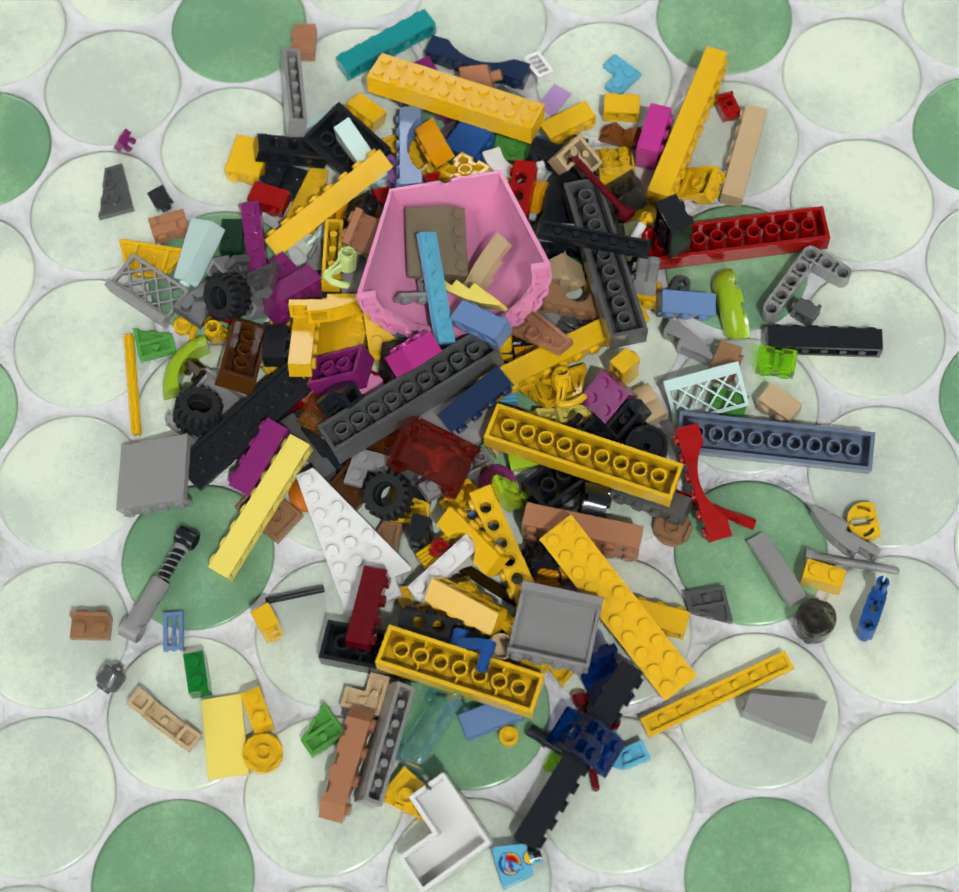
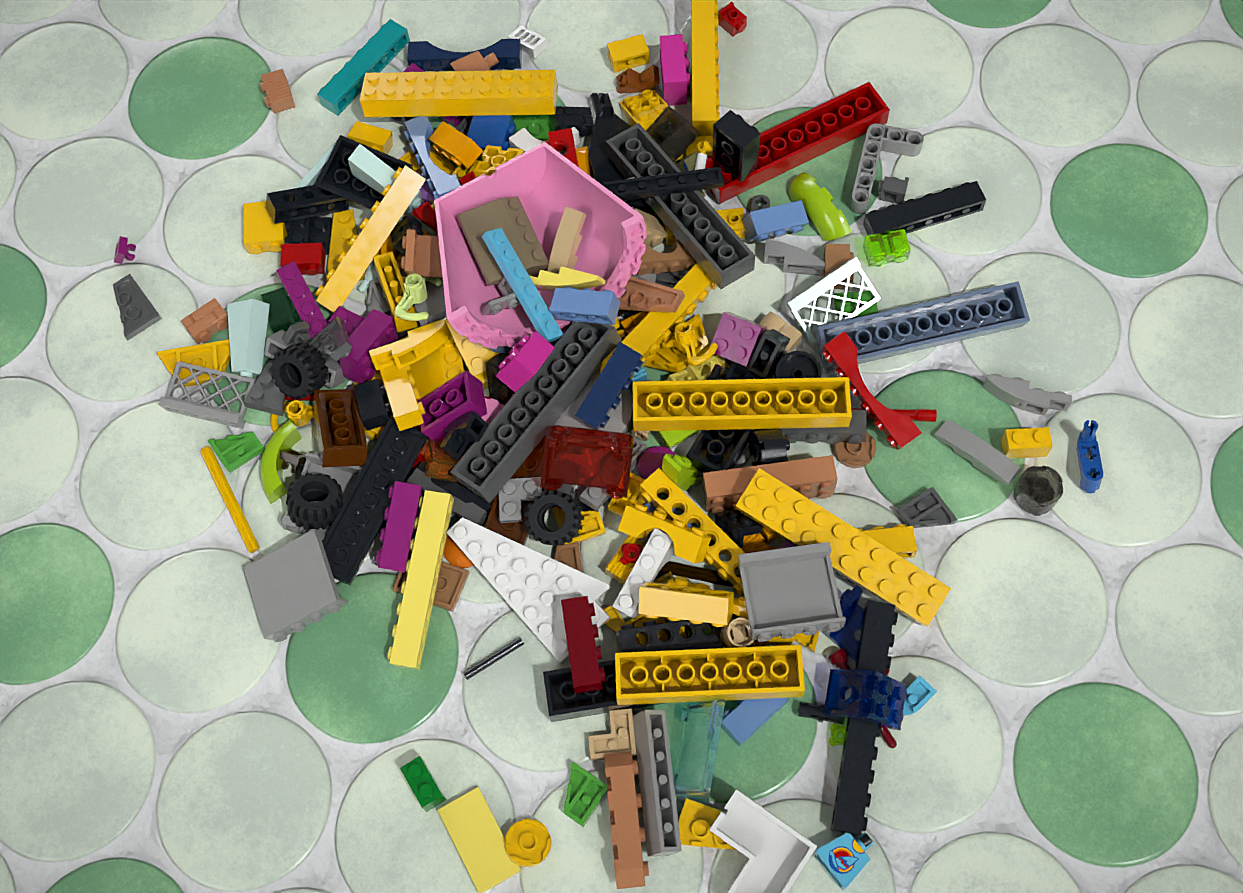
camera: 20 degrees left, 0 degrees up
medium nougat bracket [69,609,113,641] -> none
dark grey head [96,663,126,694] -> none
piece [118,525,201,644] -> none
tan slope [126,688,202,753] -> none
black bracket [147,185,174,213] -> none
medium blue tile [163,611,184,652] -> none
yellow tile [173,317,192,336] -> none
yellow brick [240,687,276,734] -> none
yellow brick [250,602,284,643] -> none
light grey brick [280,47,308,137] -> none
black brick [406,513,434,552] -> none
blue beam [450,628,497,673] -> none
yellow tile [499,726,519,747] -> none
yellow brick [539,100,596,145] -> none
lavender sticker [540,84,572,117] -> none
tan brick [547,134,603,178] -> none
dark red piece [572,156,635,222] -> none
medium azure plate [603,54,641,94] -> none
yellow brick [609,347,640,385] -> none
light grey brick [631,256,661,296] -> none
yellow plate [640,650,794,738] -> none
yellow plate [677,166,725,205] -> none
tan brick [719,104,767,208] -> none
light grey slope [740,693,827,744] -> none
tan brick [756,382,803,423] -> none
light grey piece [803,547,900,575] -> none
yellow piece [846,502,881,542] -> none

